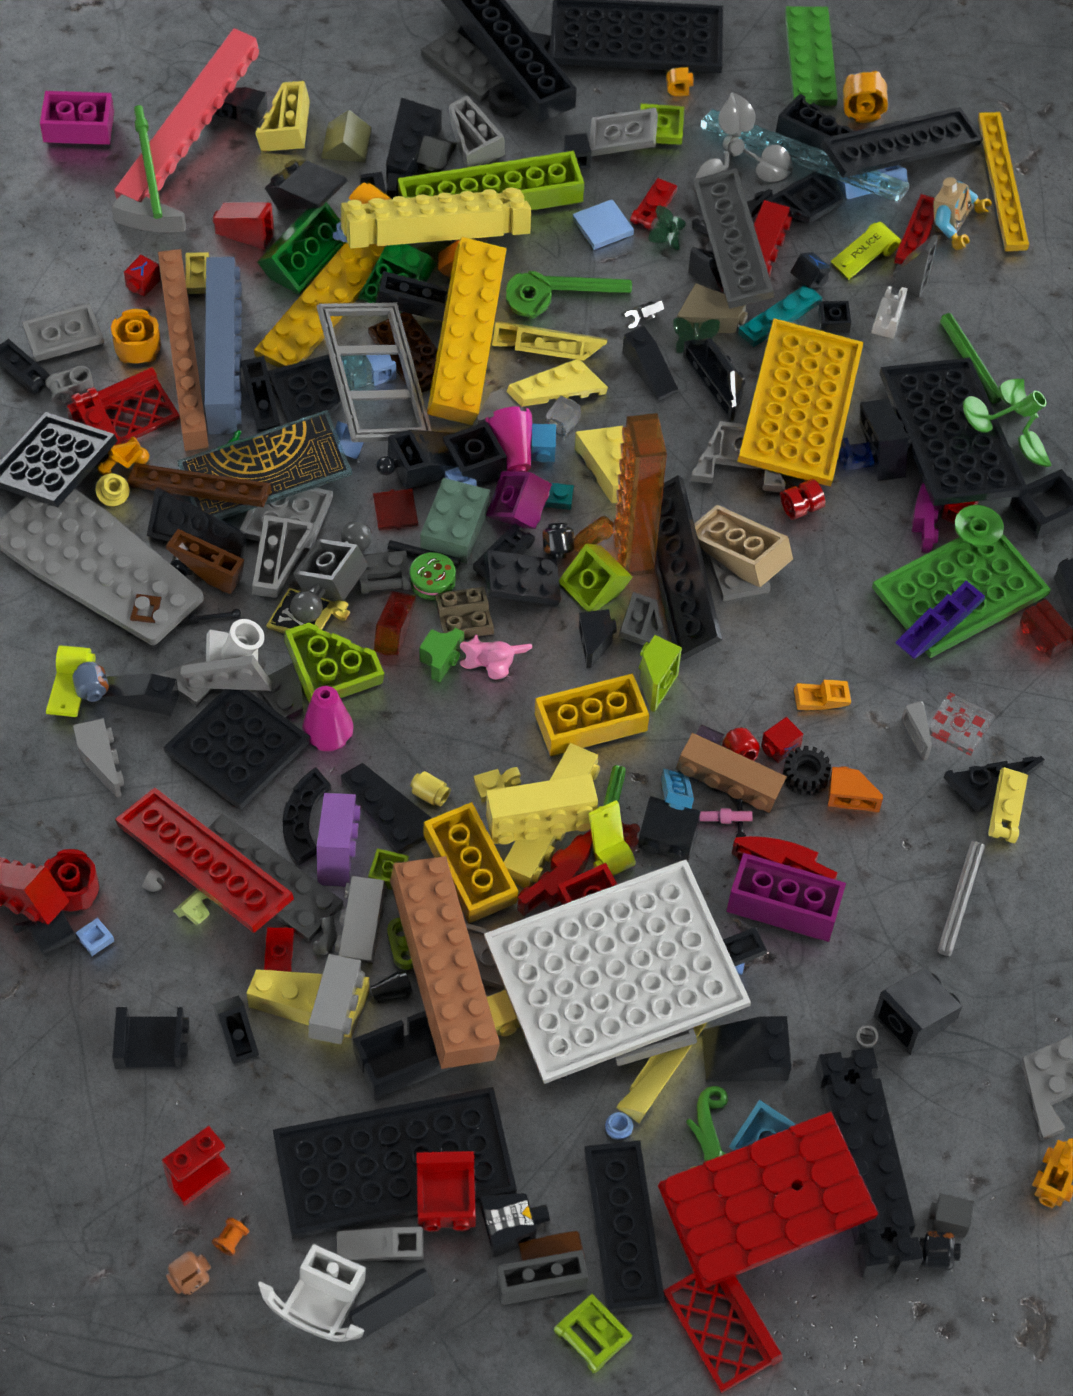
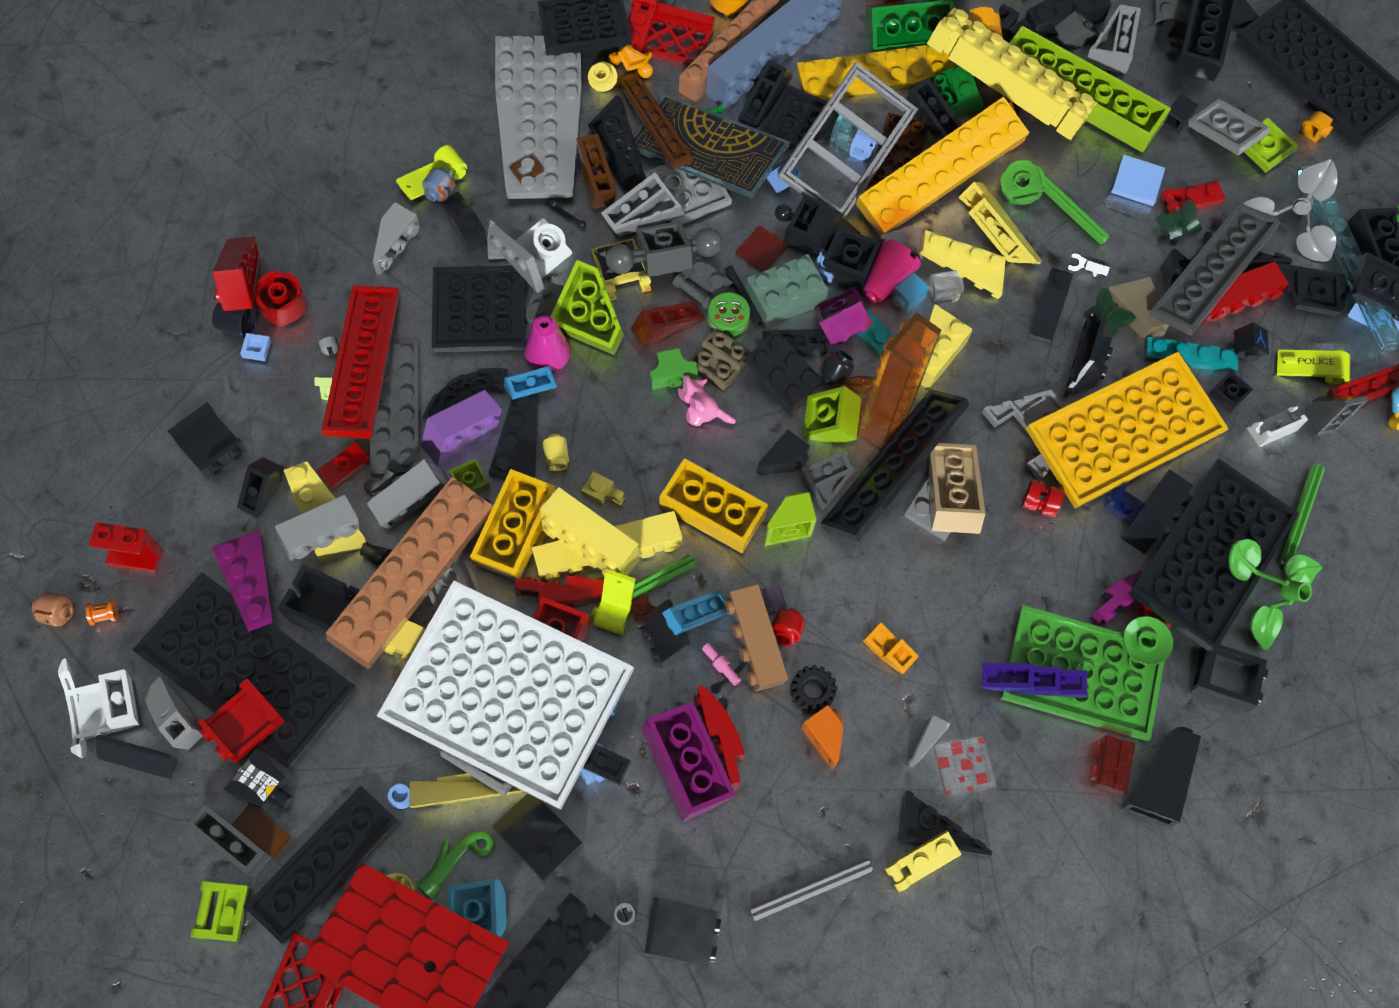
camera: 45 degrees right, 10 degrees up
red brick [761,717,804,763] -> none
none -> magenta wing [212,530,273,632]
none -> dark azure slope [504,366,557,400]

